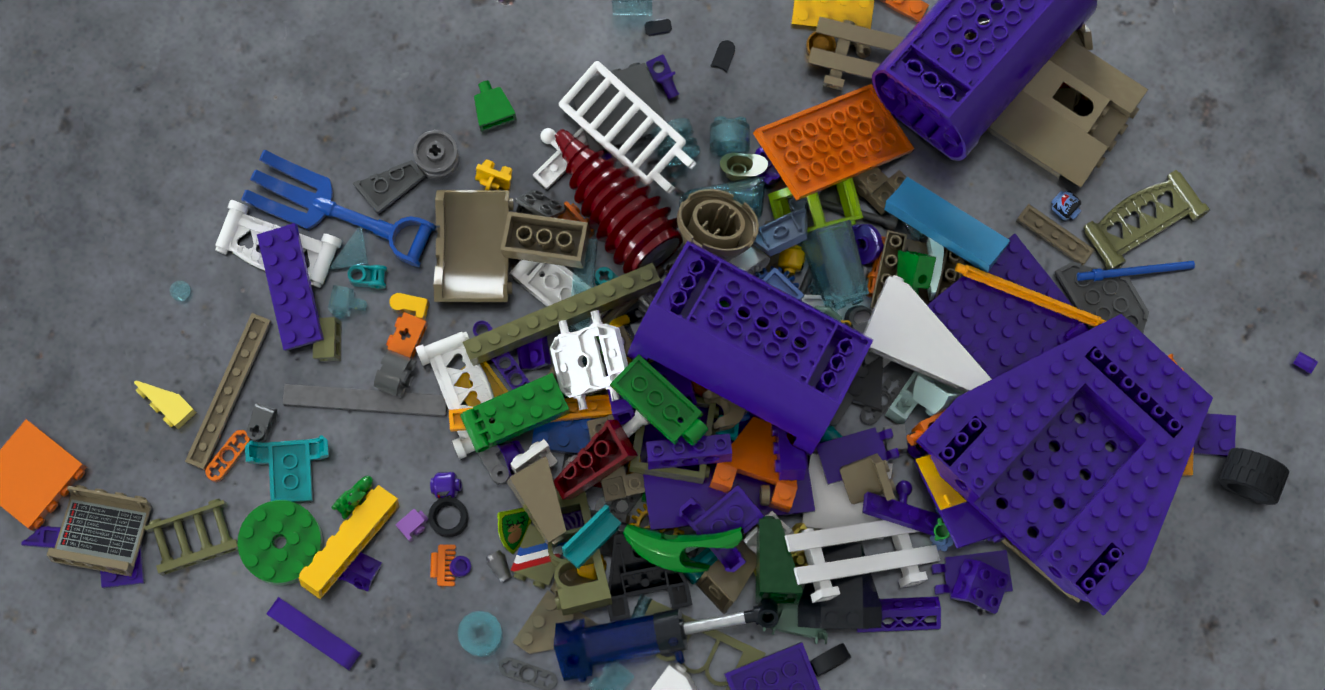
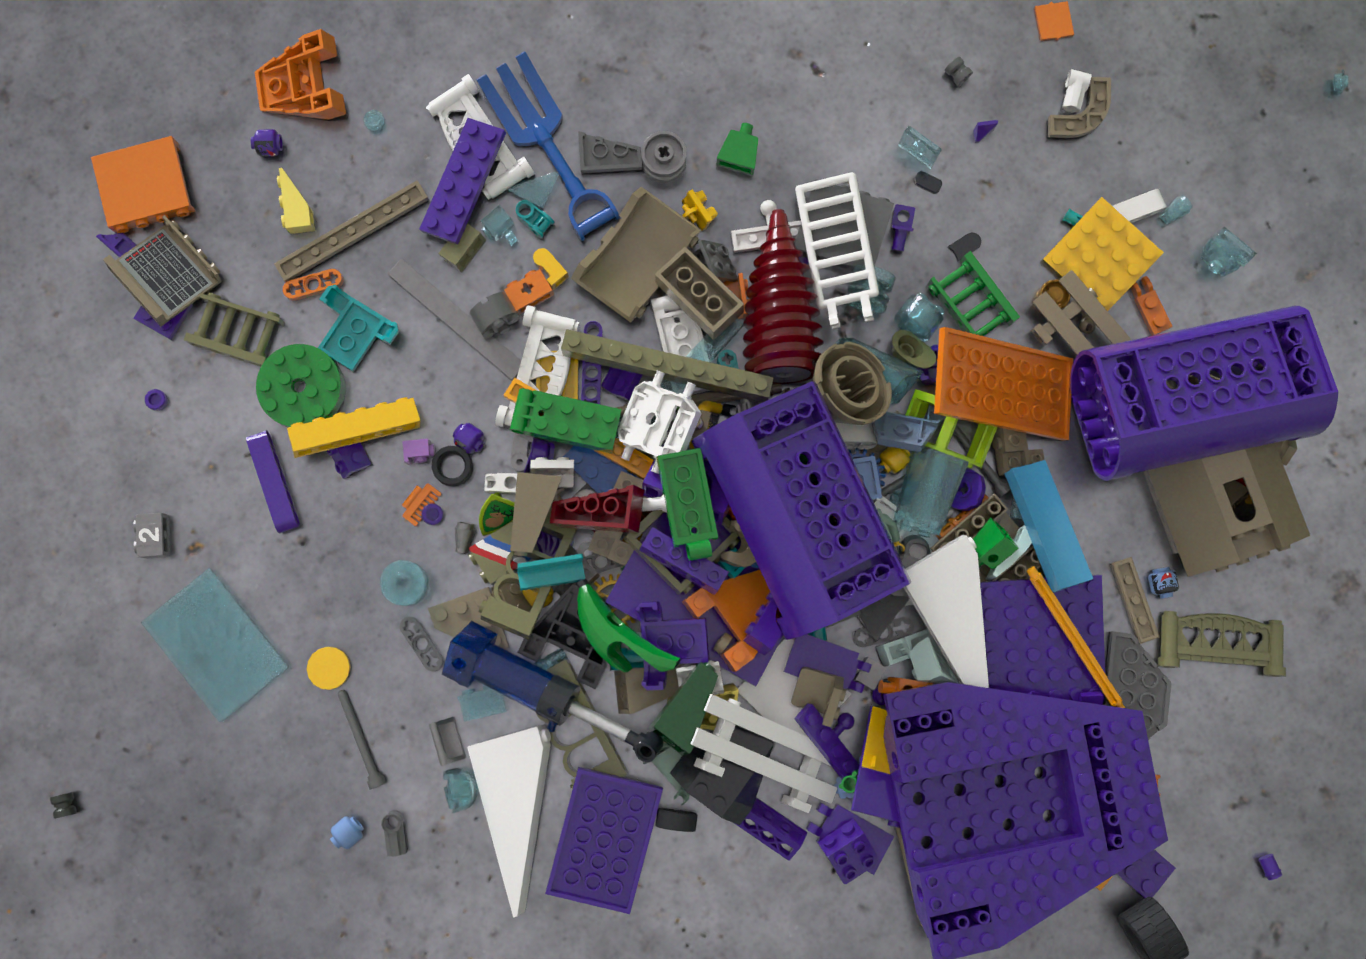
camera: 30 degrees right, 5 degrees up
dark grey piece [246,403,277,443] -> none
green animal [331,475,373,520] -> none
blue bar [1077,261,1195,281] -> none
none -> dark purple tile [145,389,168,411]
none -> dark purple head [250,129,283,156]
none -> orange wedge [255,29,346,120]
none -> white leg [484,473,517,494]
none -> green fence [927,251,1020,336]

